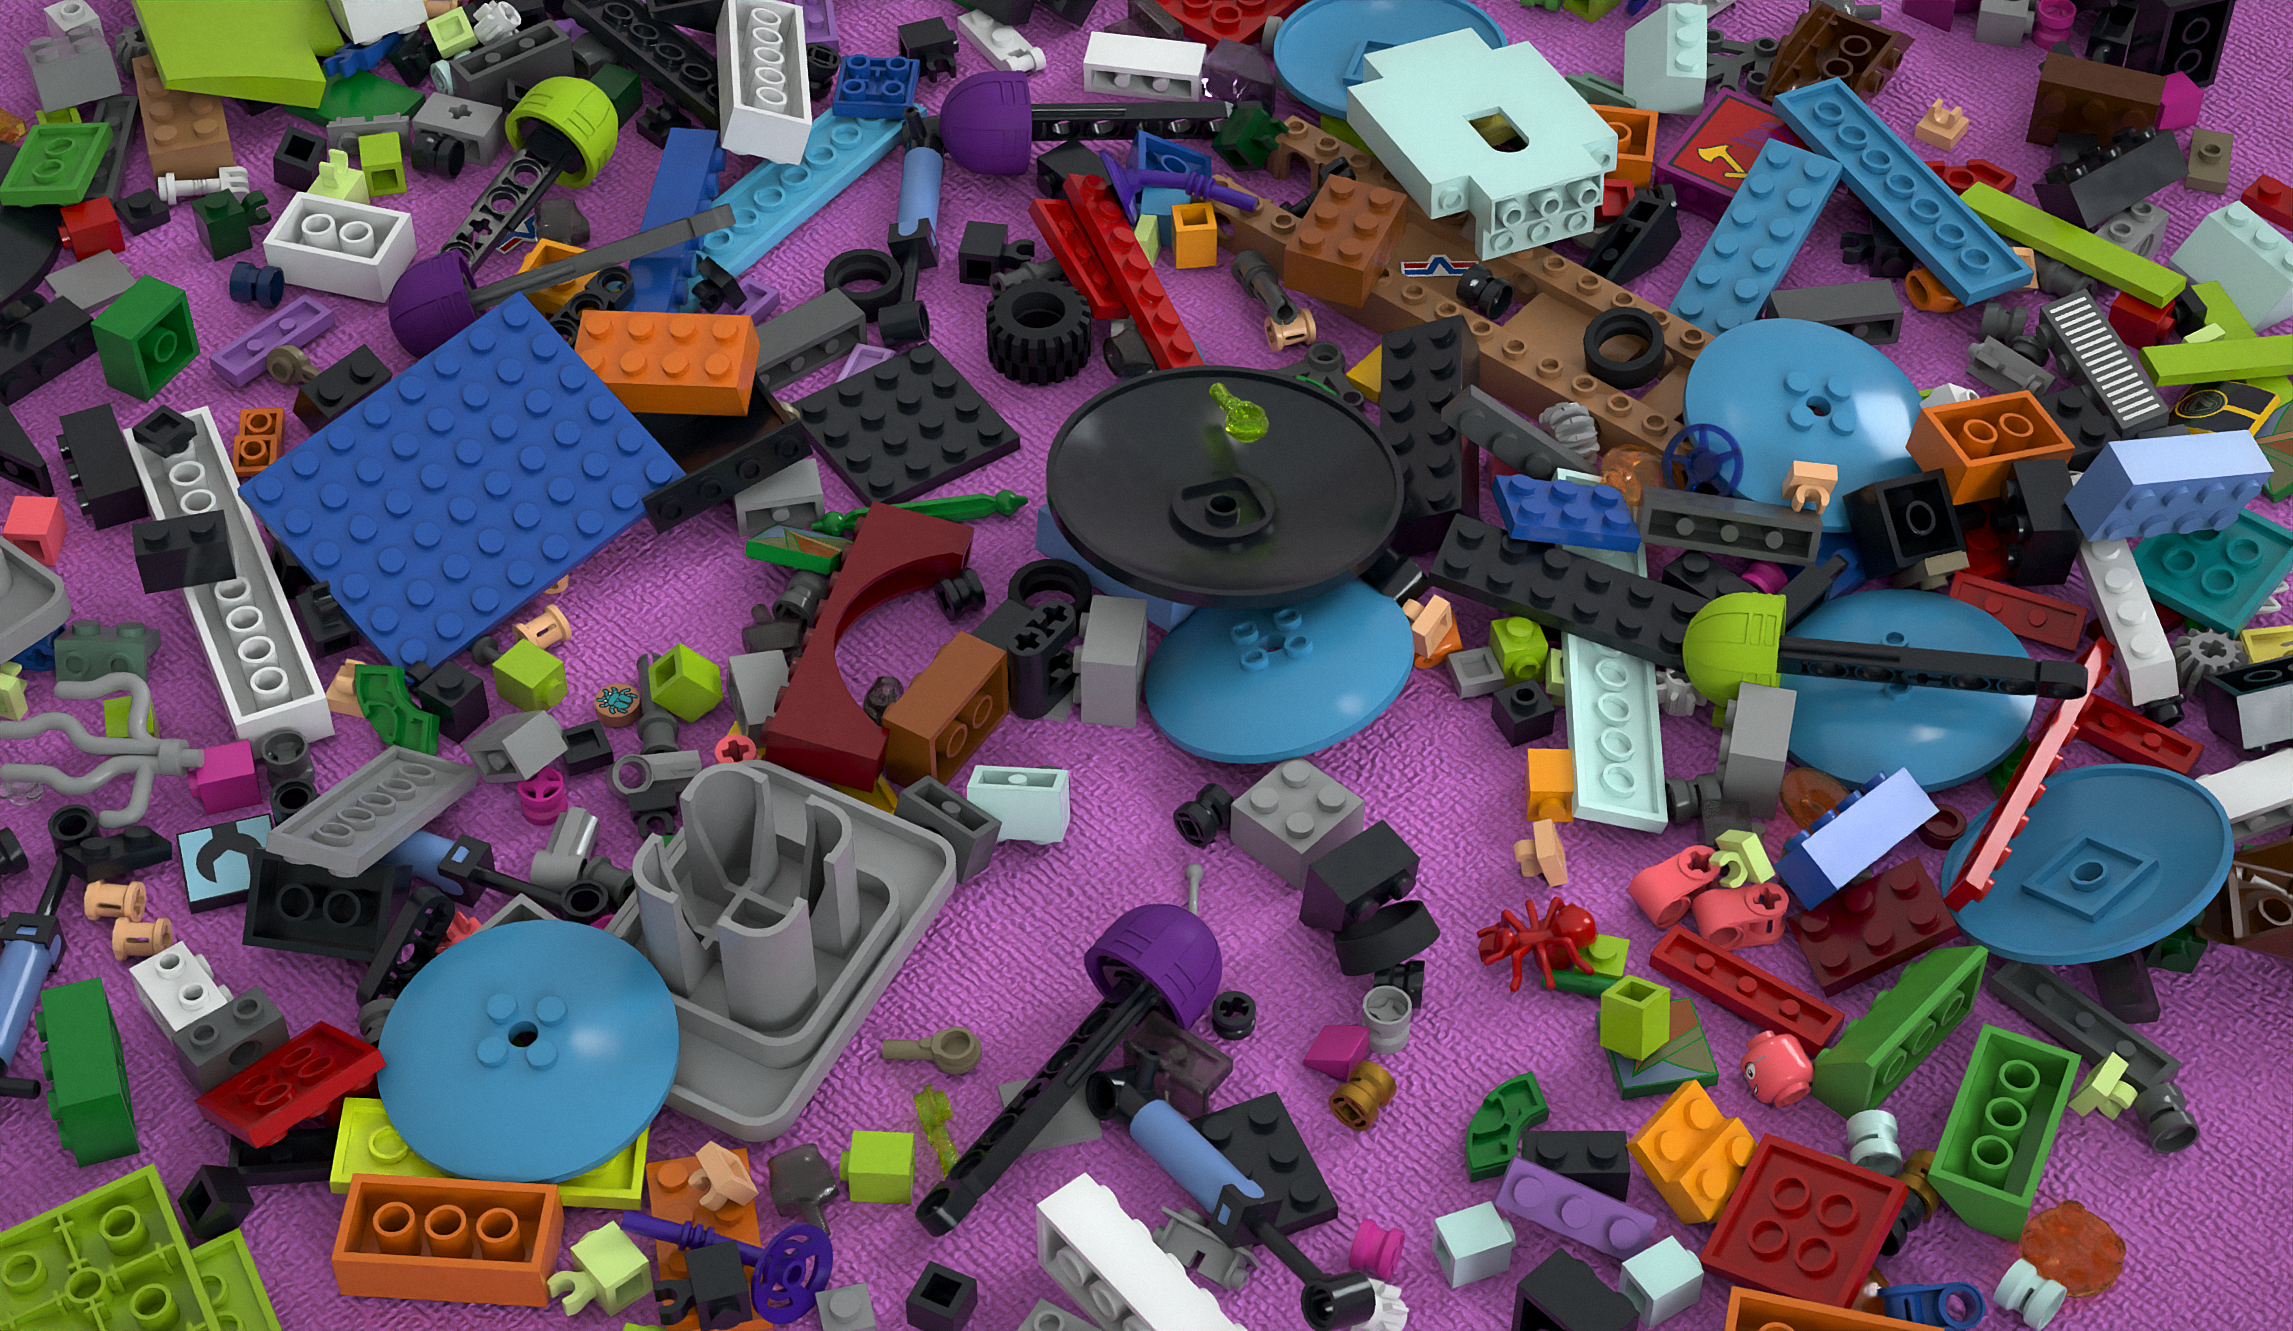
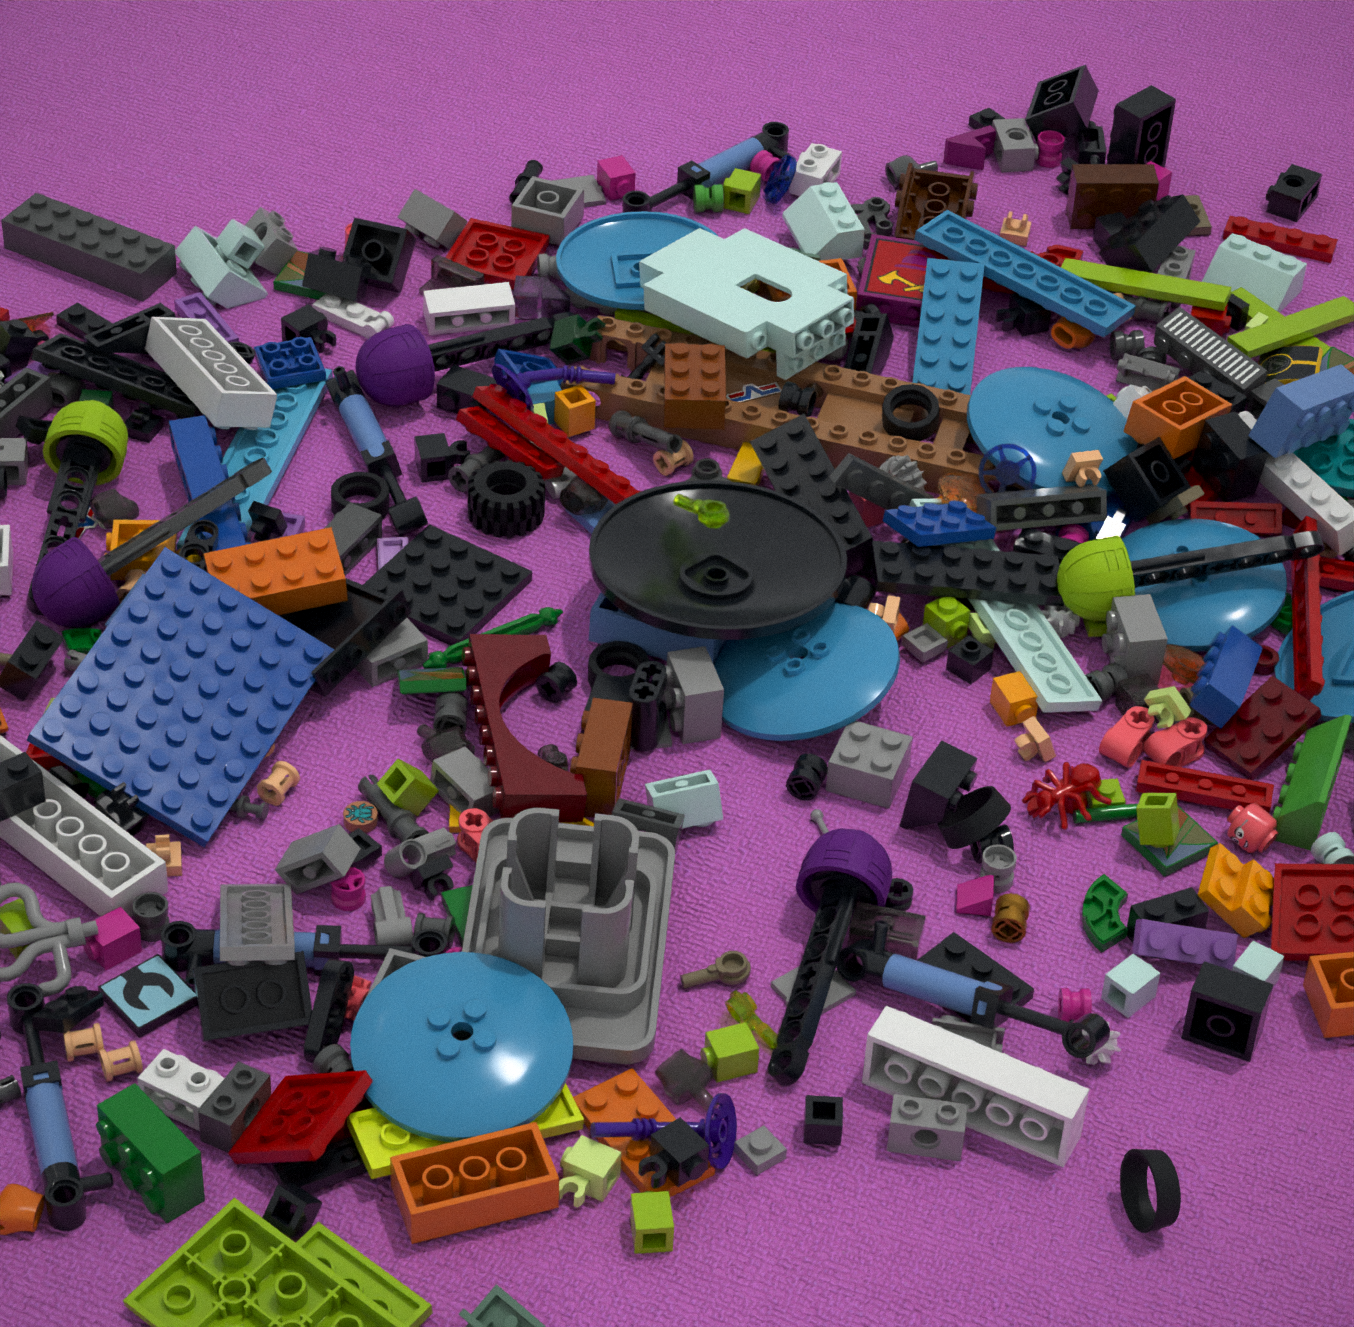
camera: 25 degrees left, 5 degrees down
green tile [354,664,440,756] -> none
black brick [404,660,490,744] -> none
lime brick [492,638,569,712] -> none
light nougat tile [688,1141,759,1211] -> none
dark grey brick [1765,279,1904,346] -> none

